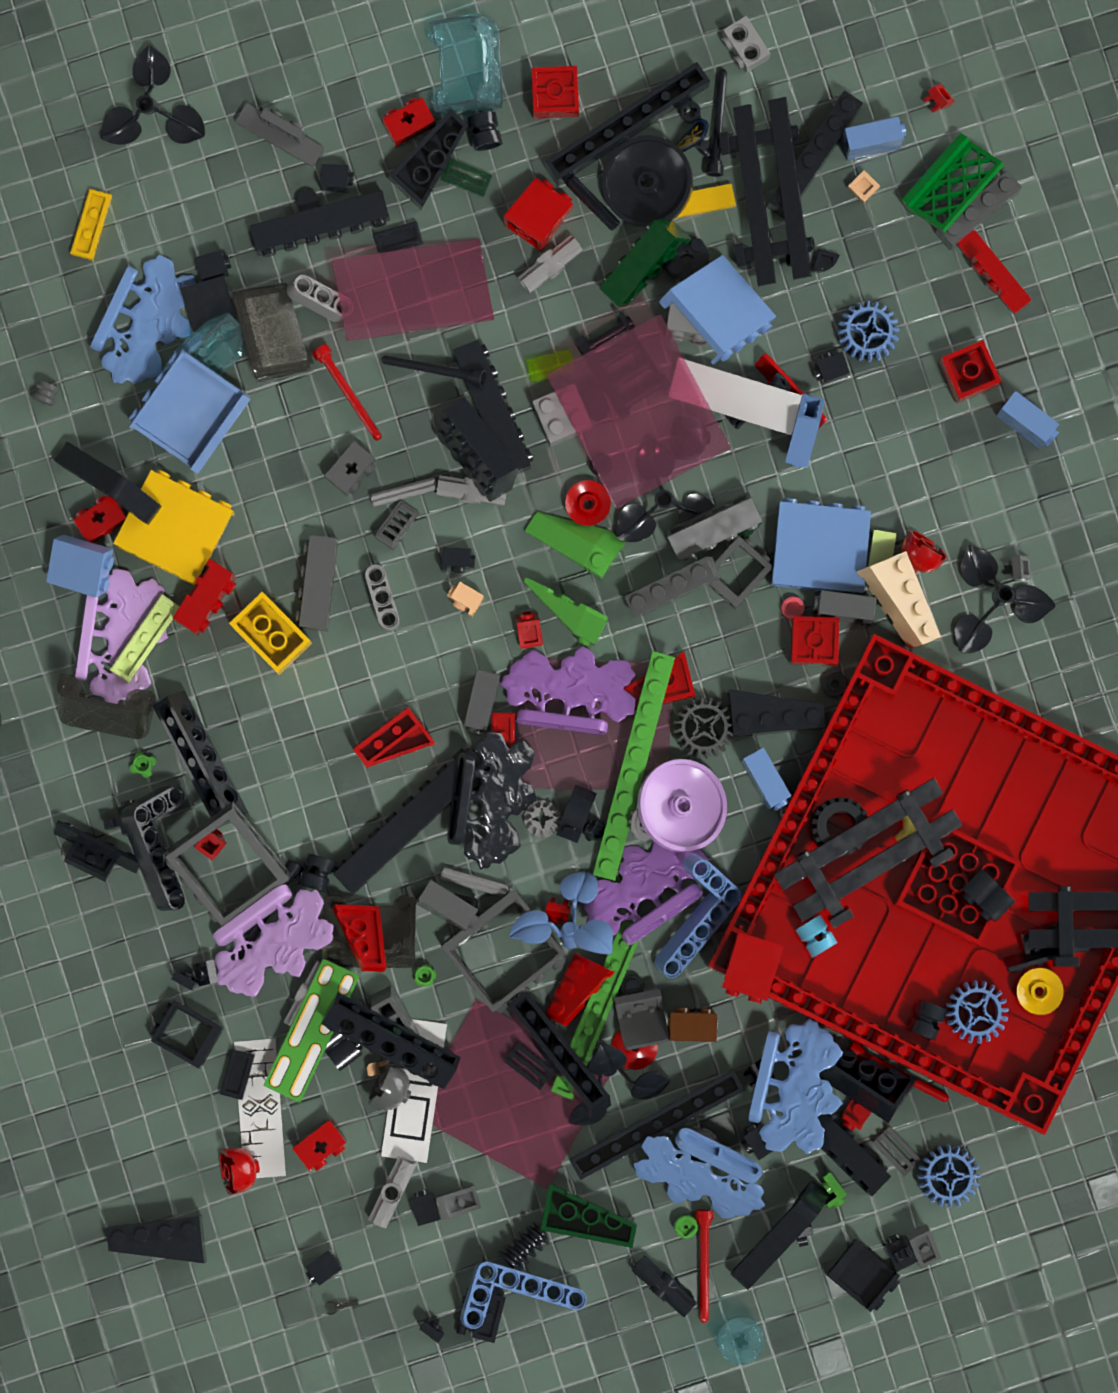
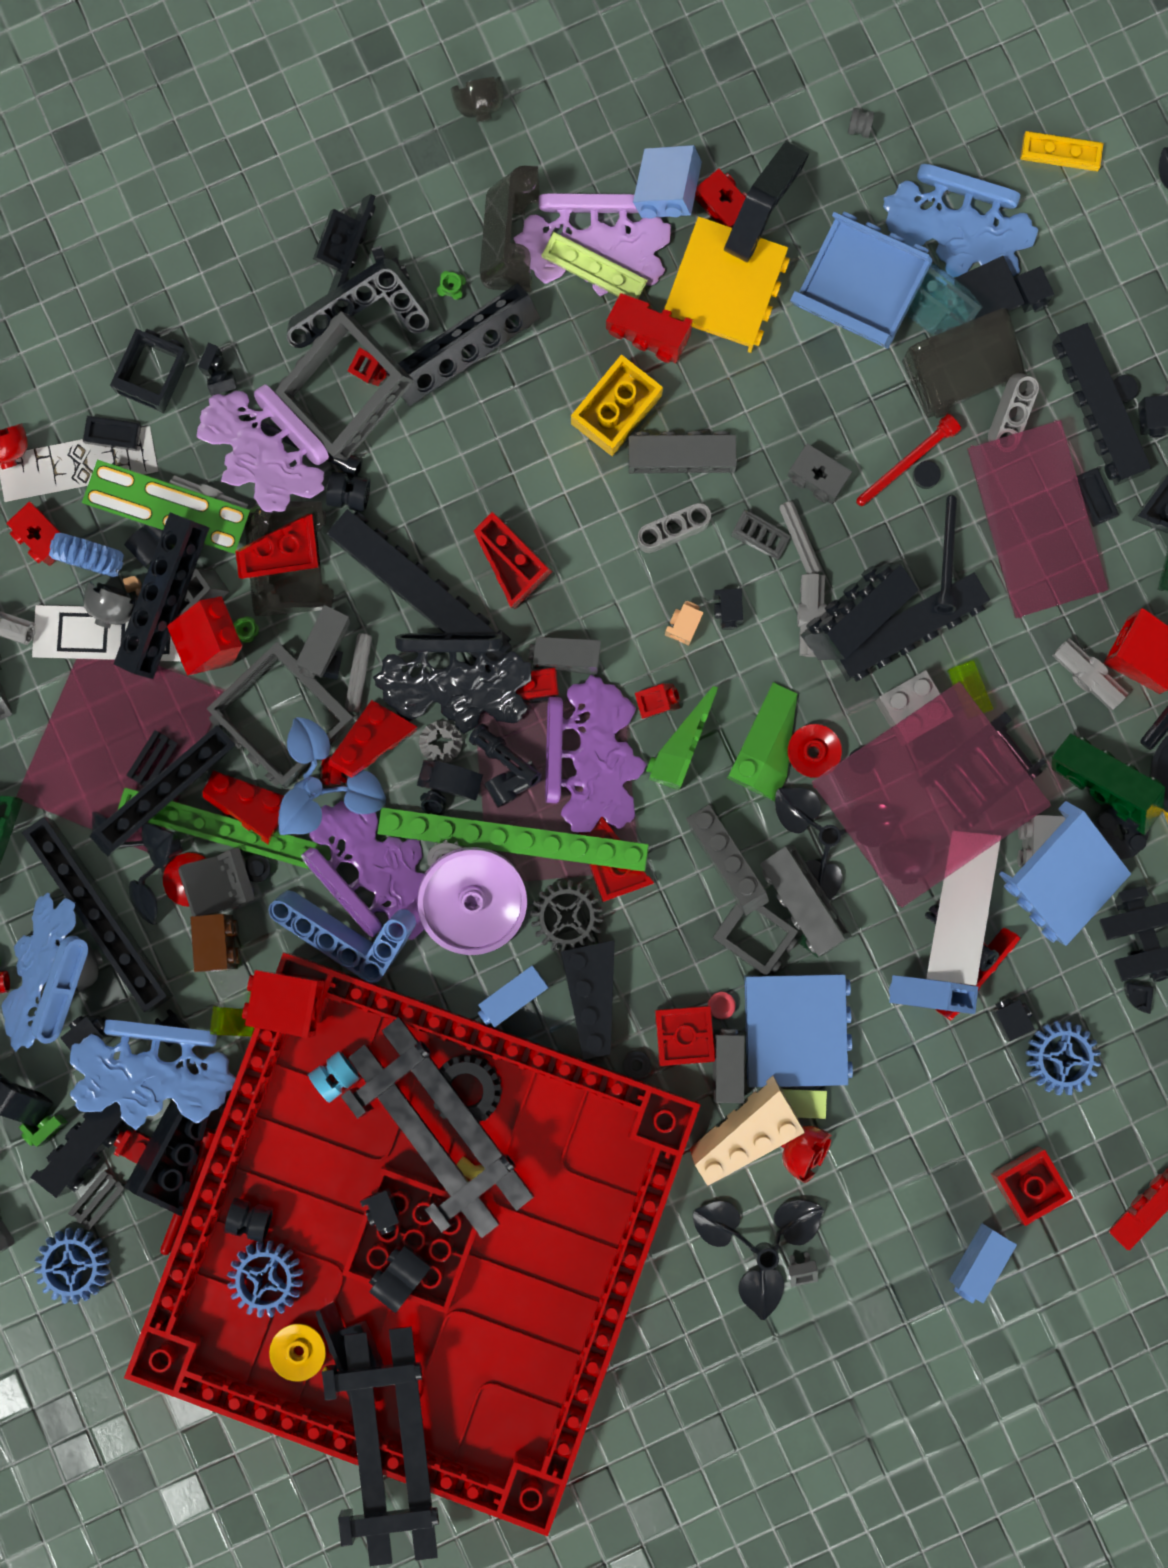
camera: 85 degrees right, 0 degrees up
none -> medium blue gear [49,533,124,577]
none -> red slope [167,596,242,676]
none -> clear neon green tile [210,1006,255,1037]
none -> red wing [328,700,417,778]
none -> black brick [360,1188,401,1235]
none -> black pin [469,723,542,787]
none -> black piece [484,761,542,808]
none -> black tile [913,461,941,489]

